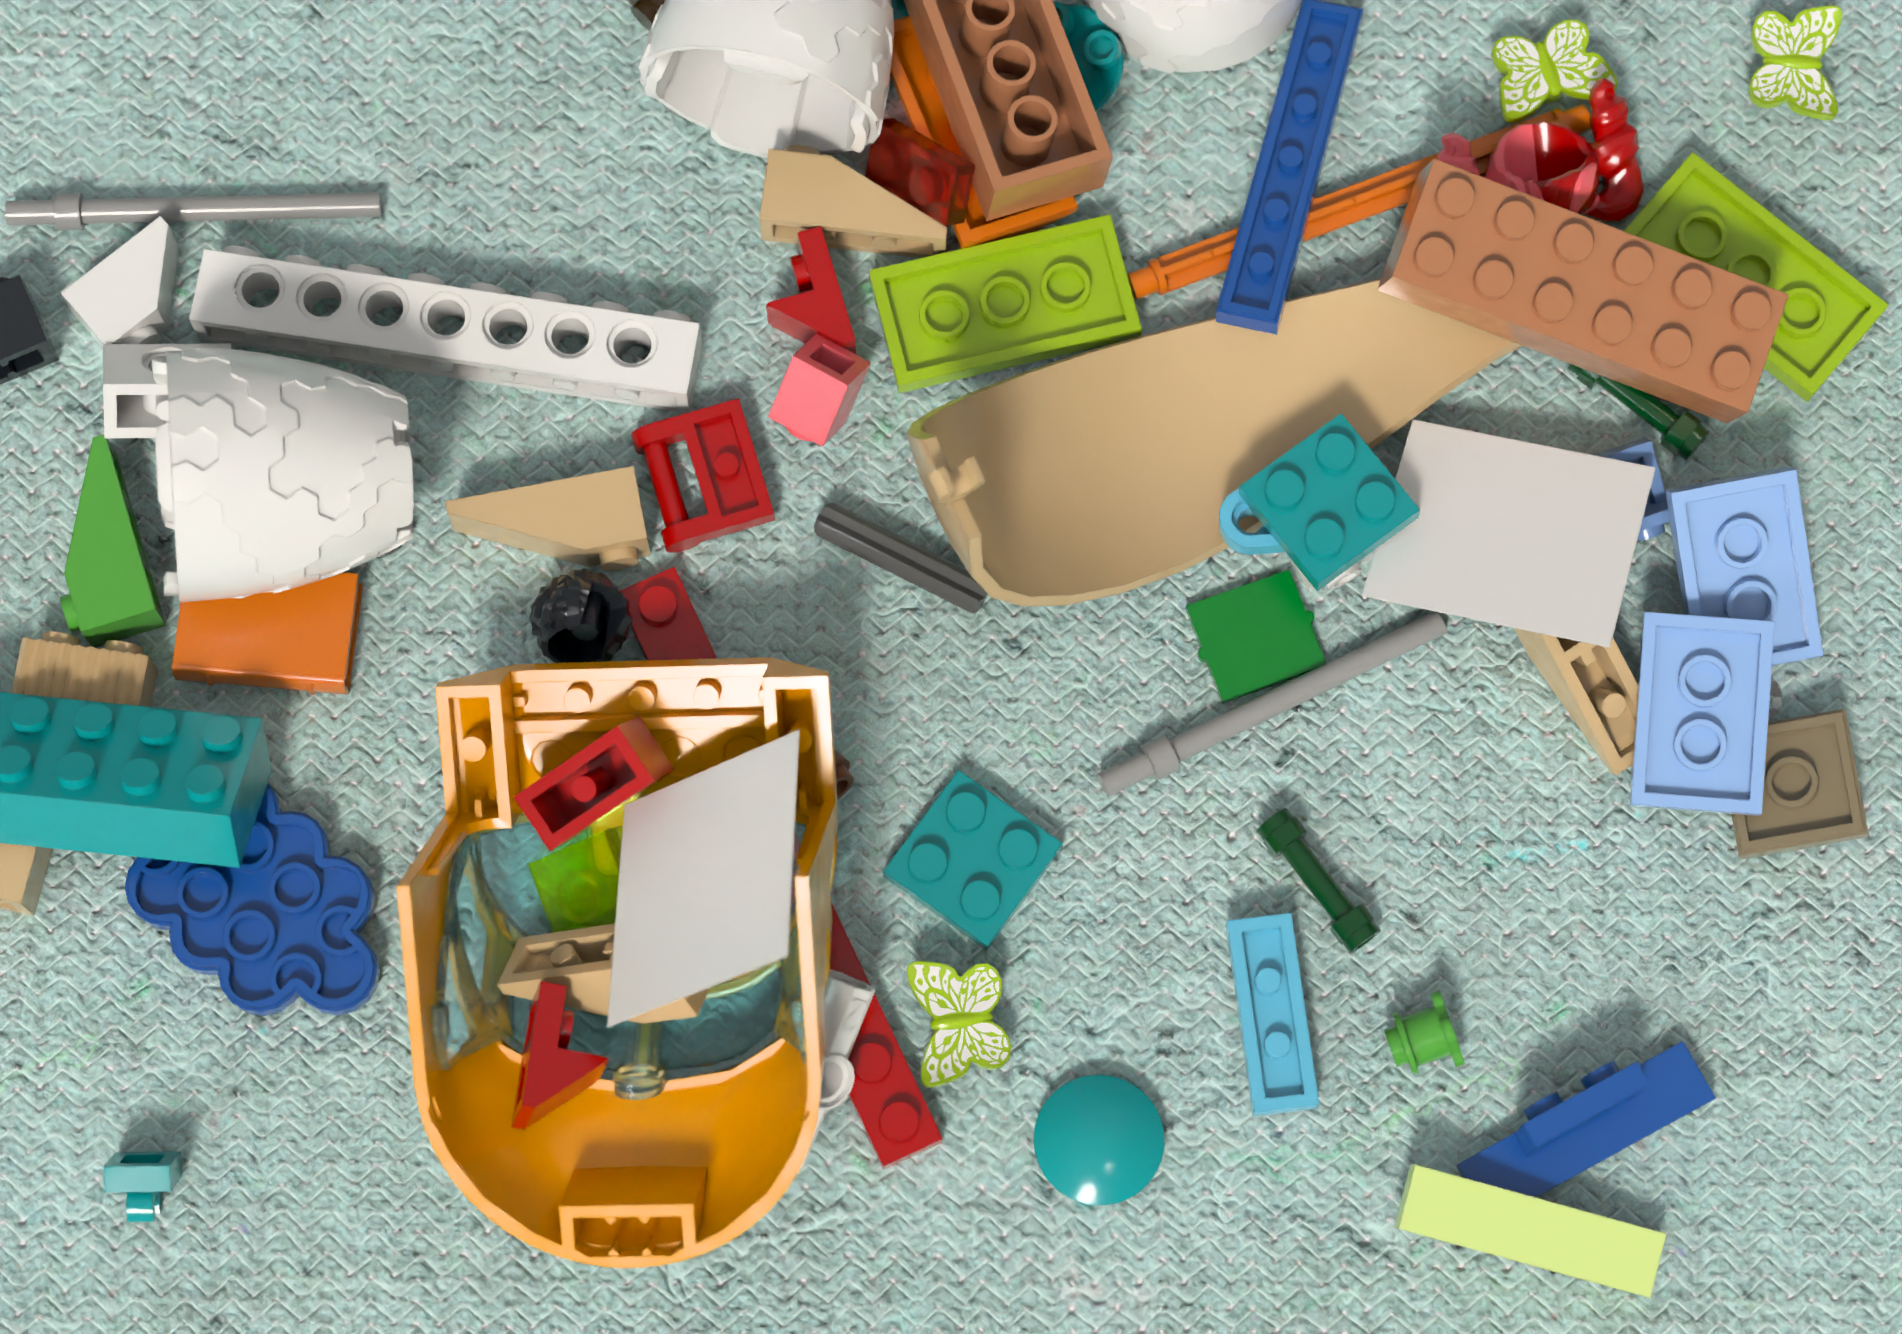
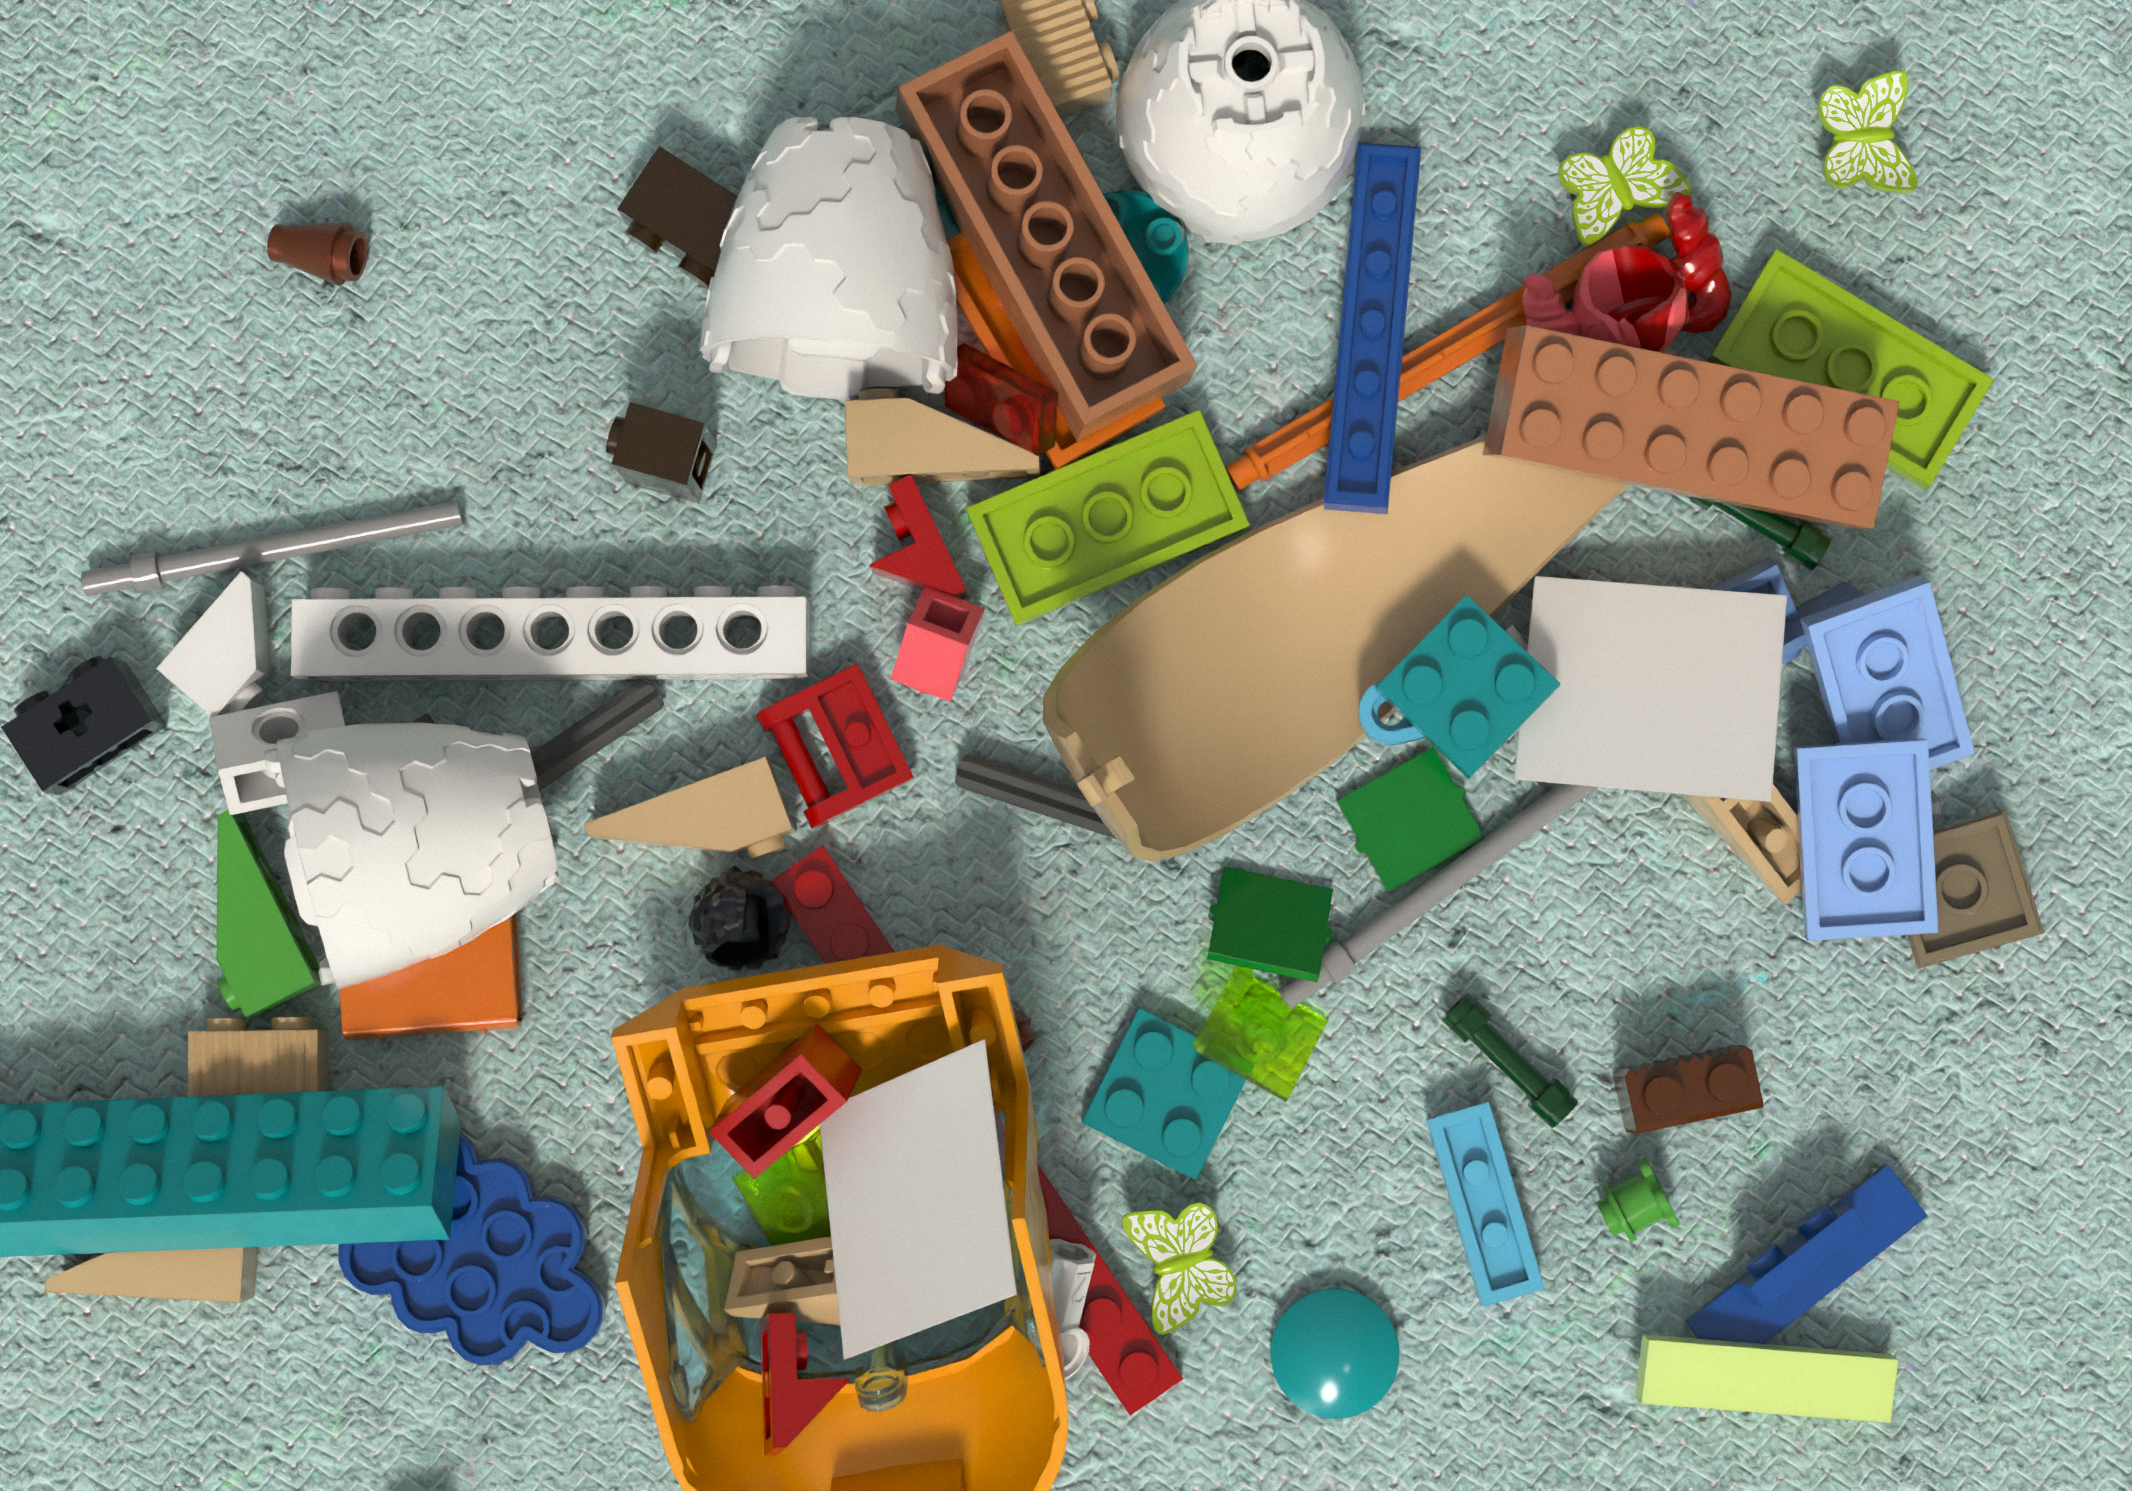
camera: 10 degrees left, 10 degrees up
none -> dark grey axle [531,679,664,791]
none -> dark brown brick [606,402,717,504]
none -> clear neon green piece [1191,965,1328,1102]
none -> green piece [1207,867,1333,982]
none -> reddish brown brick [1613,1045,1763,1134]

